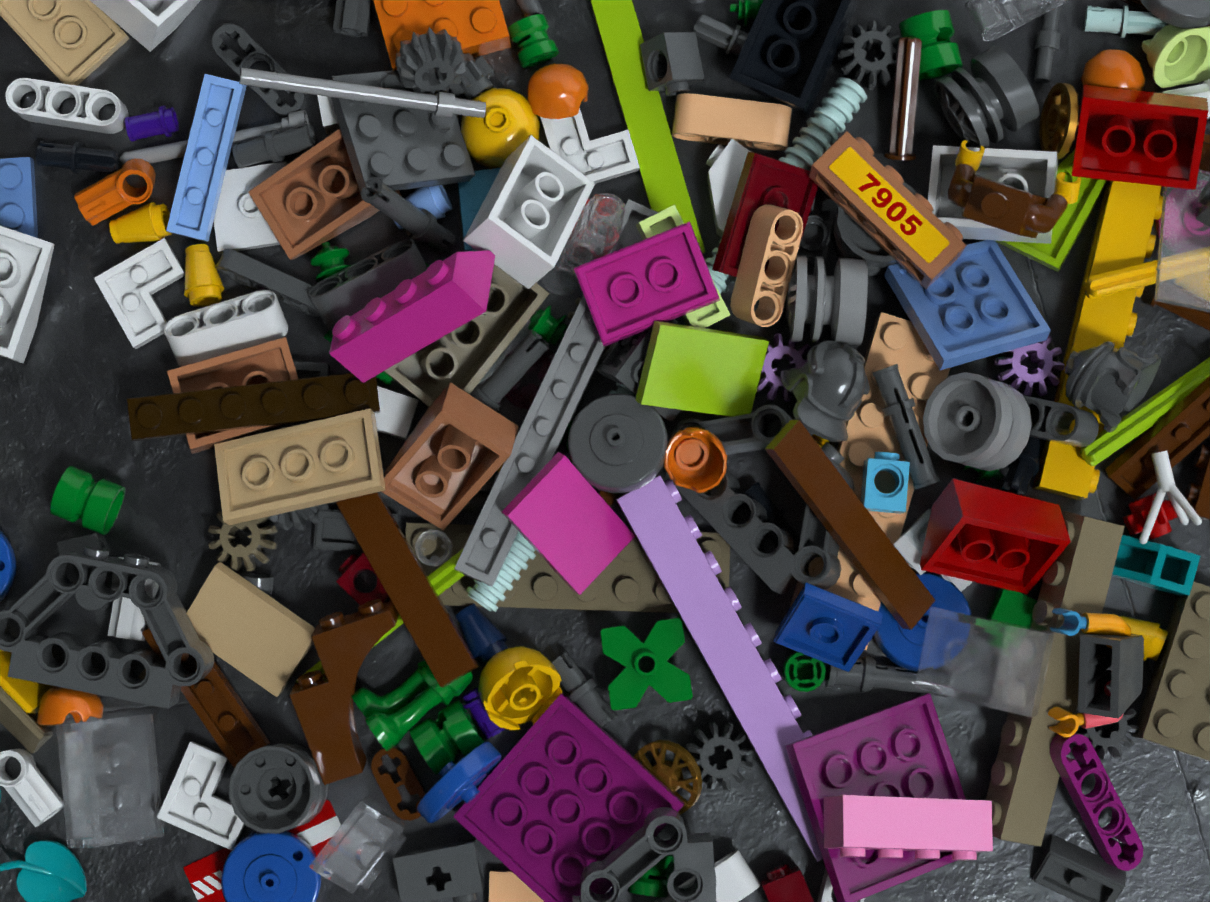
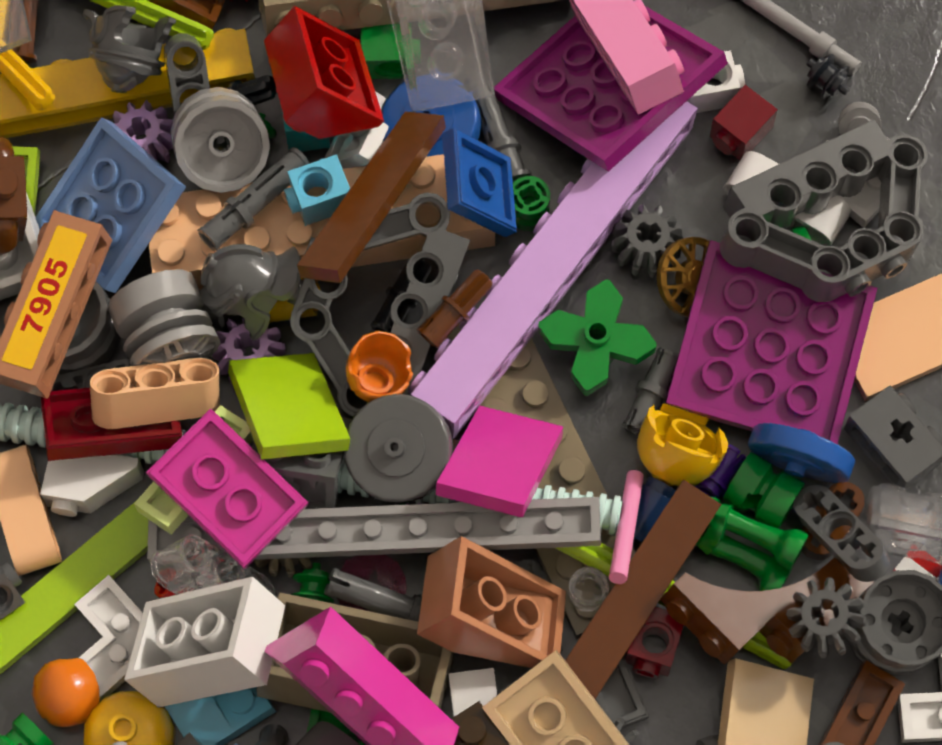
camera: 120 degrees left, 15 degrees down
none -> reddish brown axle [416,269,493,349]
none -> bright pink bar [609,470,644,584]
none -> dark grey gear [786,578,867,658]
none -> dark grey beam [793,485,890,582]

